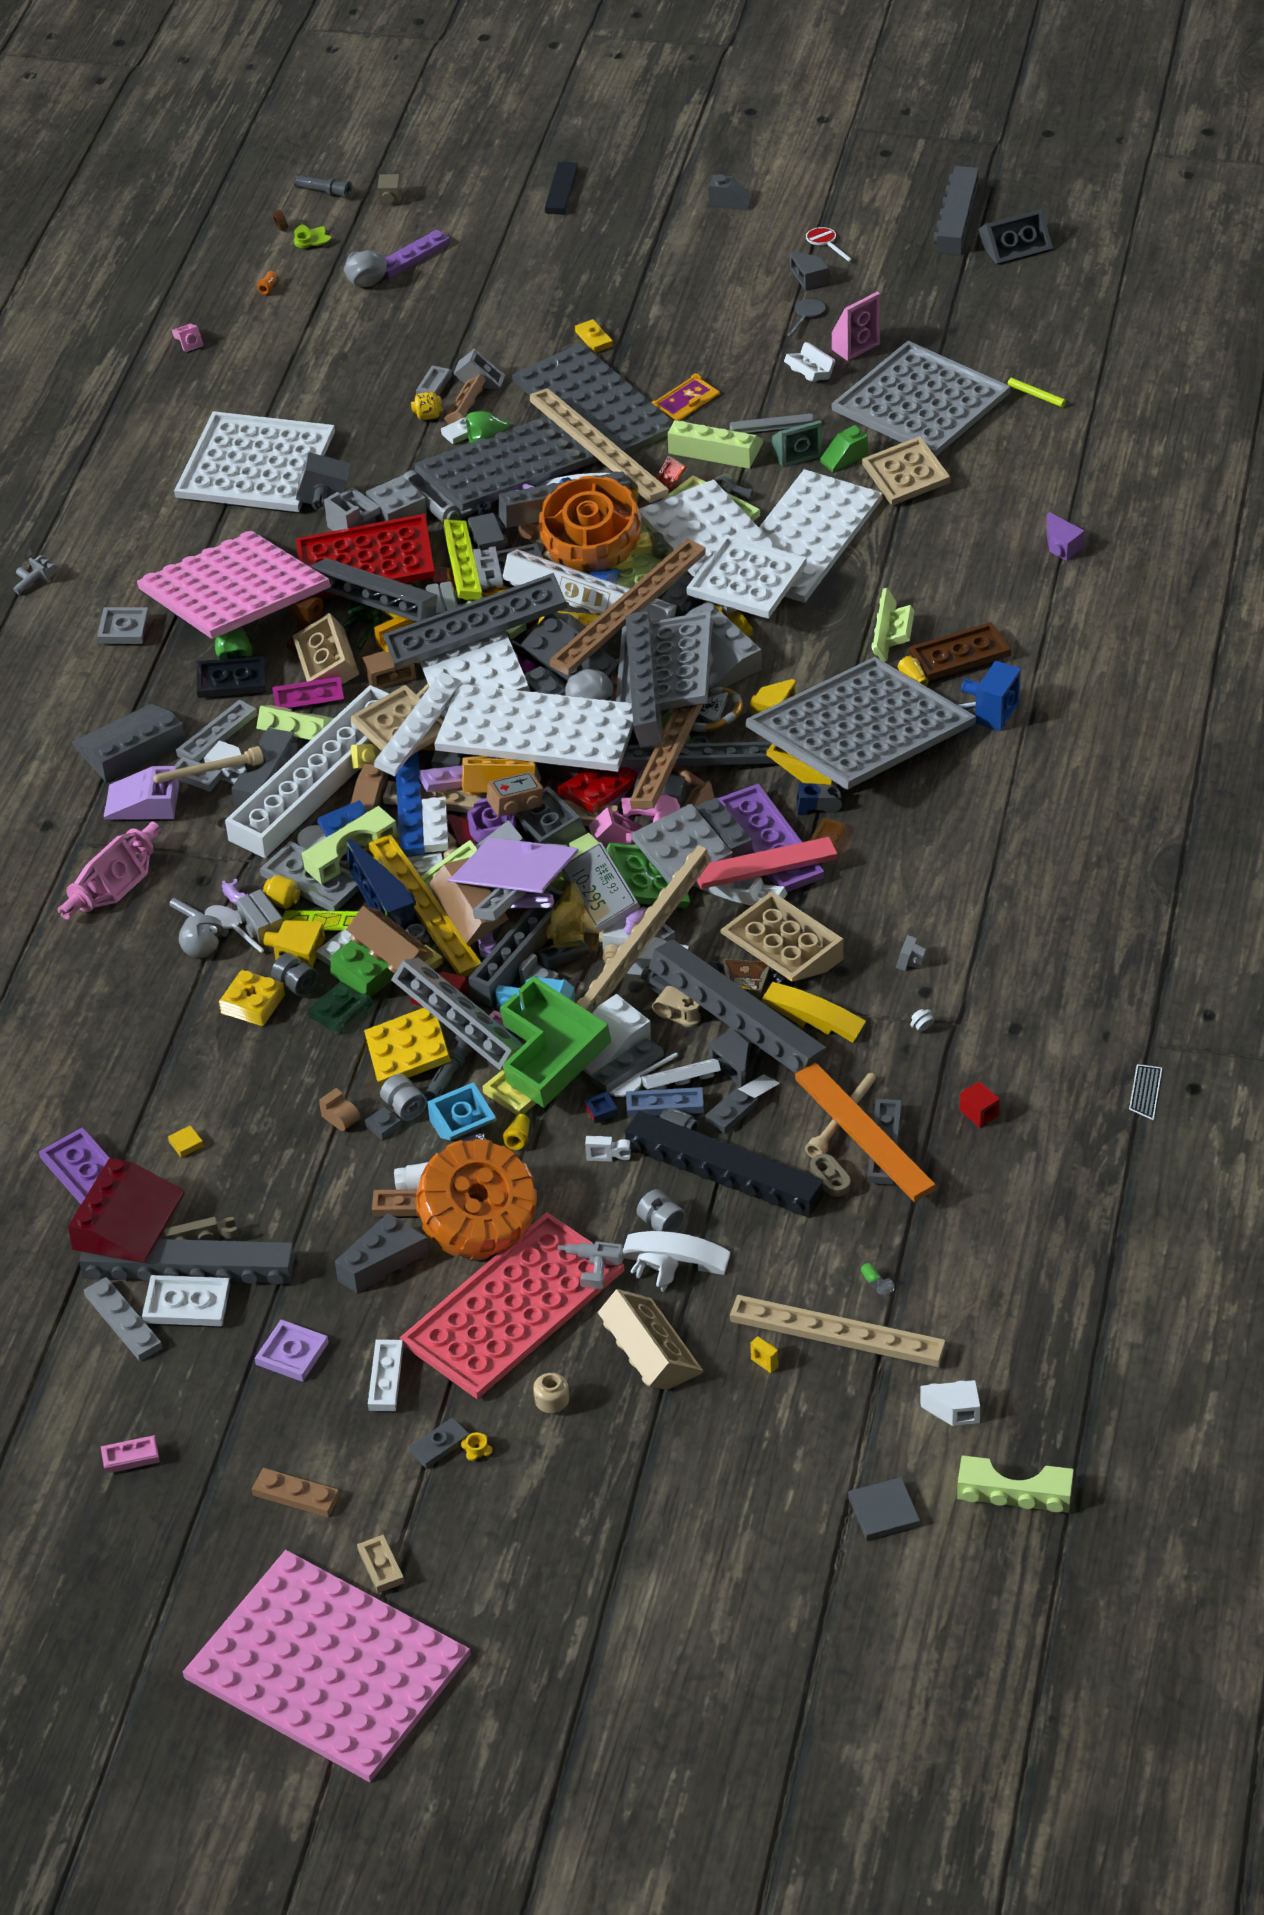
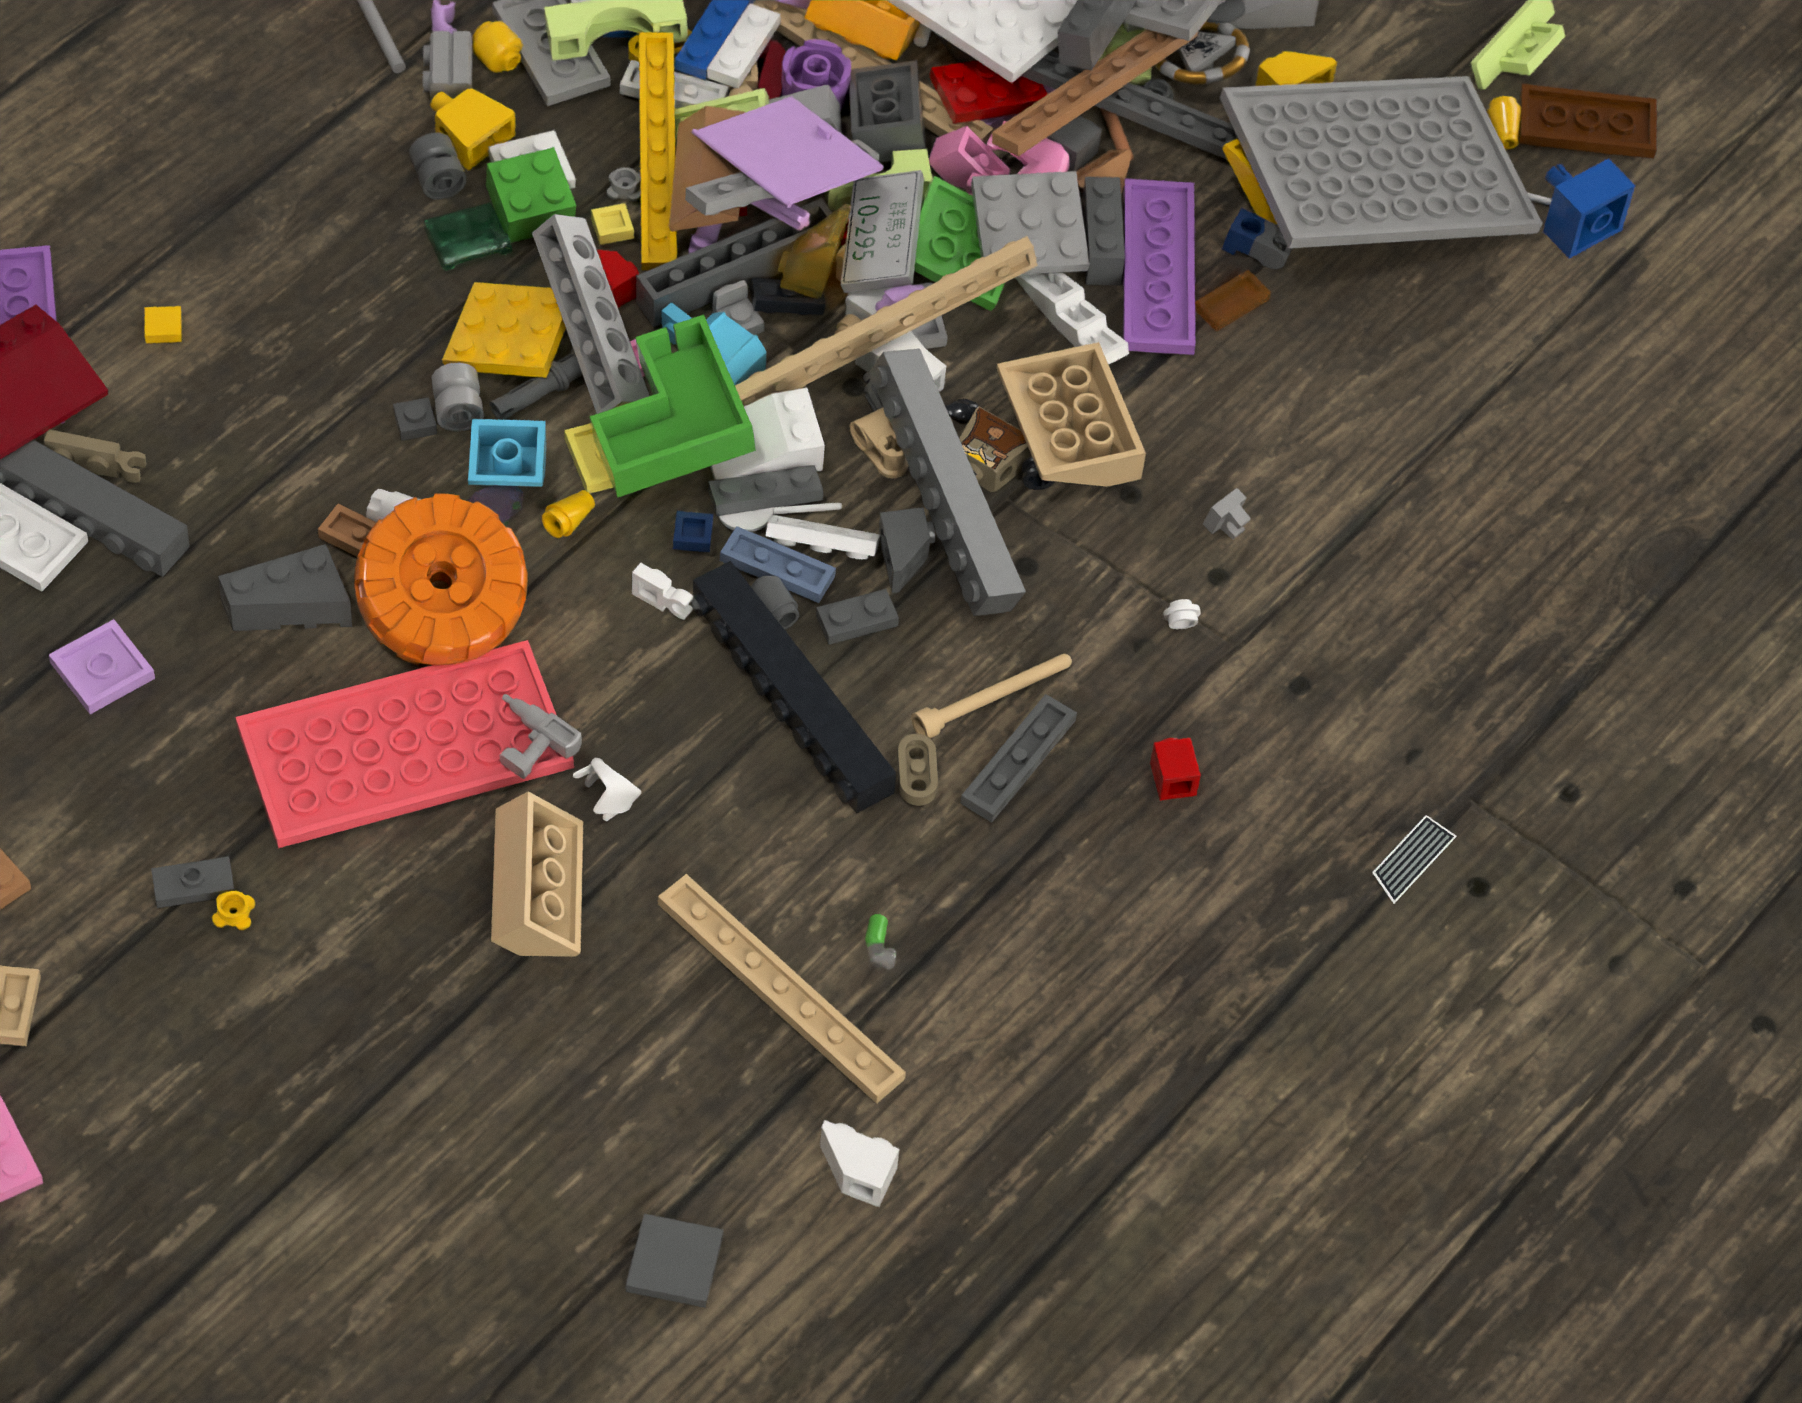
camera: 20 degrees right, 10 degrees up
light grey helmet [178,915,223,958] -> none
white piece [205,905,264,953] -> none
yellow brick [219,970,285,1026] -> none
clear neon green sticker [283,910,359,930] -> none
medium nougat leg [319,1088,361,1131] -> none
medium nougat slope [346,906,433,973] -> none
dark blue slope [347,839,416,930] -> none
white plate [368,1340,403,1411] -> none
medium nougat brick [487,771,543,817] -> none
tan head [533,1373,569,1413] -> none
white slope [623,1231,730,1275] -> none
light grey wheel [637,1189,686,1233] -> none
coral tile [697,837,837,889] -> none
white sticker [739,1075,780,1098] -> none
yellow plate [750,1336,778,1373] -> none
yellow slope [761,982,866,1043] -> none
orange tile [795,1062,936,1202] -> none
yellowish green arch [957,1456,1073,1513] -> none

